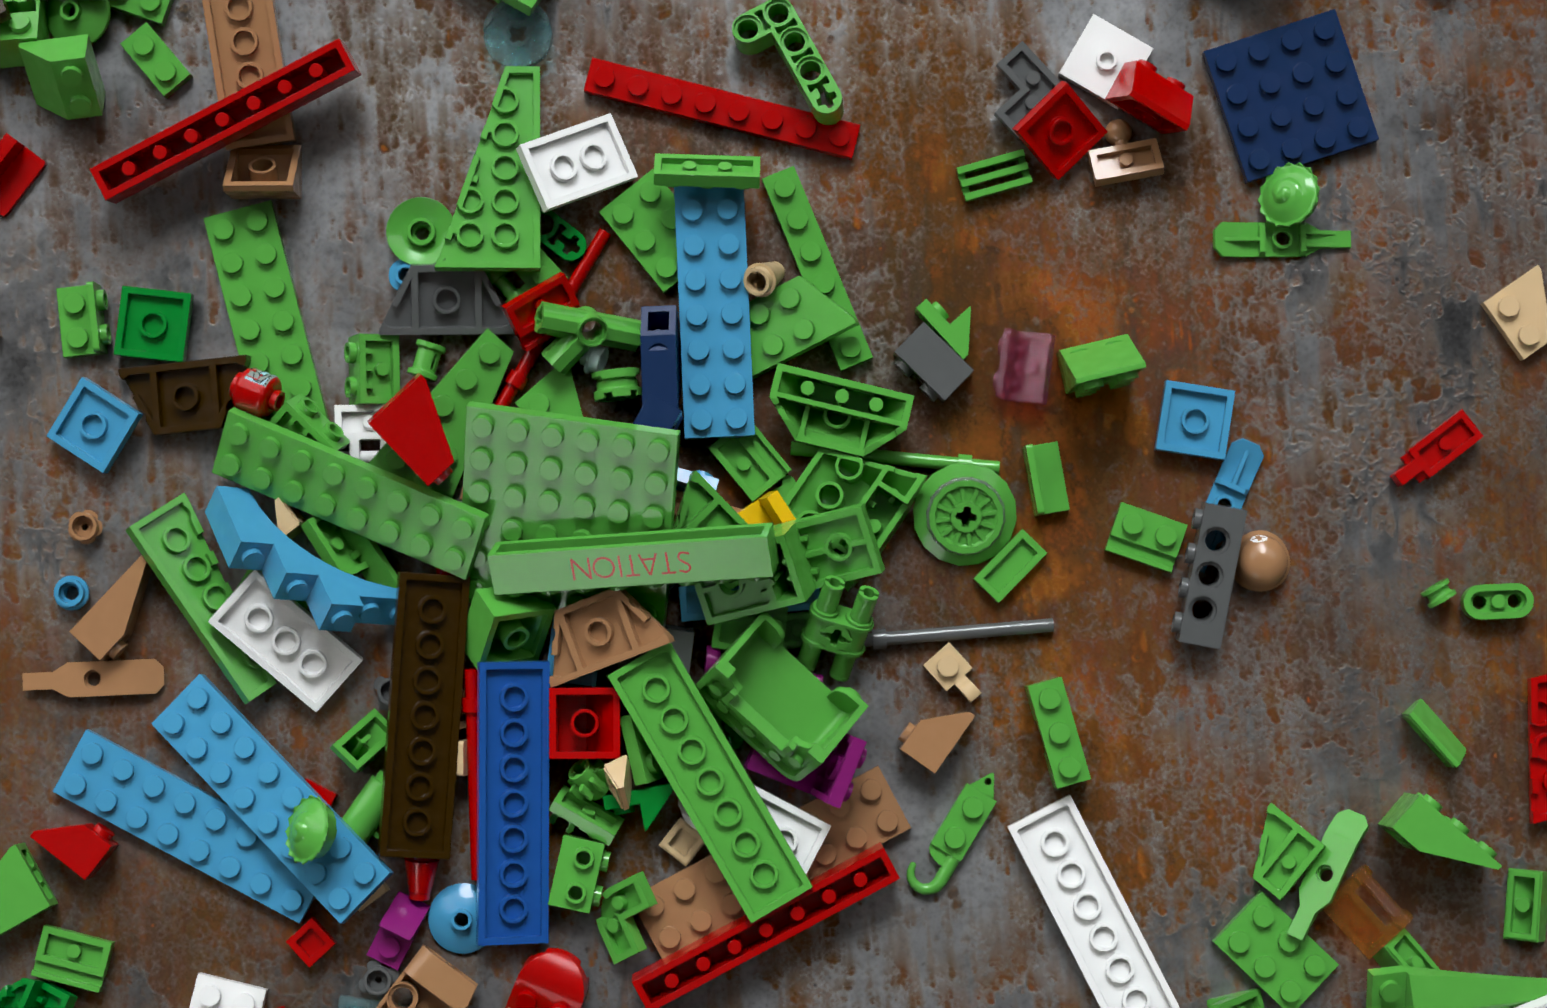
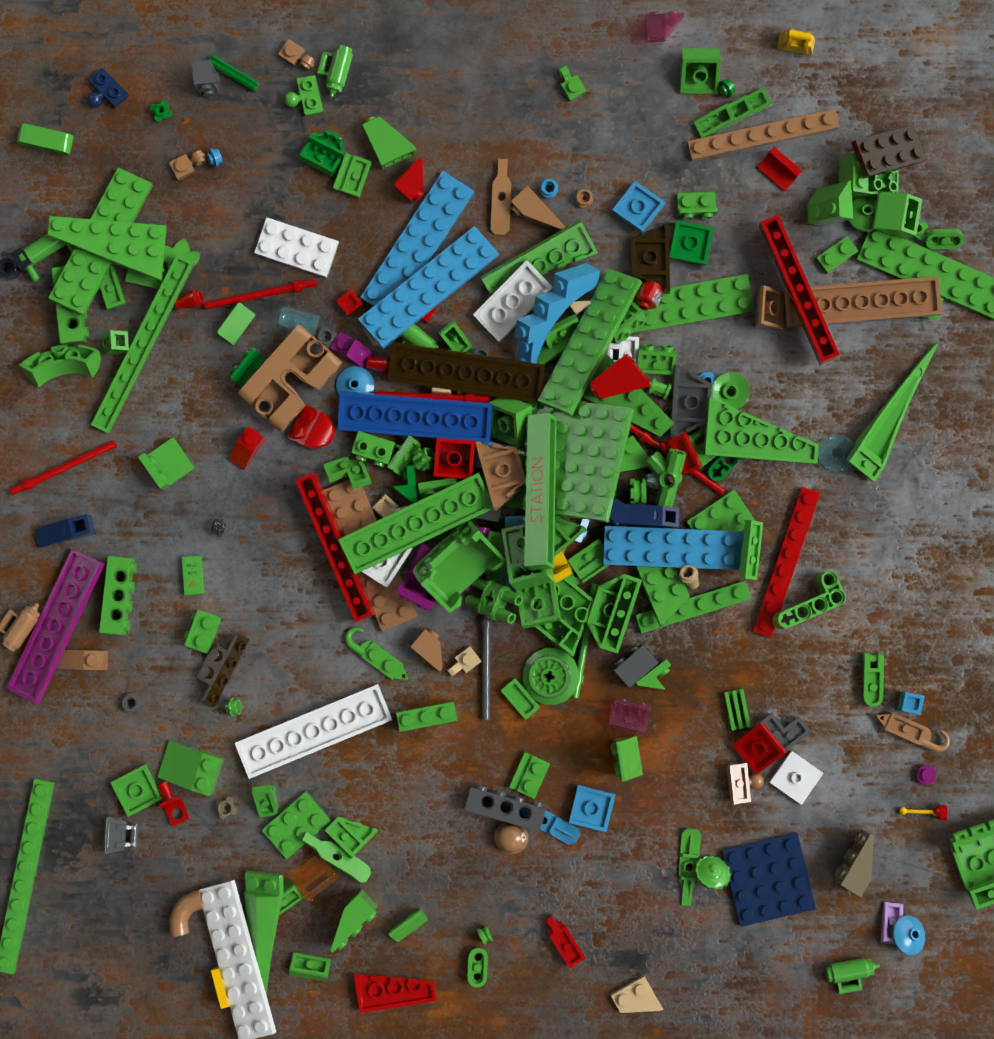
camera: 95 degrees right, 0 degrees up
bright green piece [285,795,337,865] -> none
white plate [516,113,638,213] -> none
tan slope [603,755,633,811] -> none
bright green panel [1022,441,1070,516] -> none
red slope [1105,59,1194,134] -> none

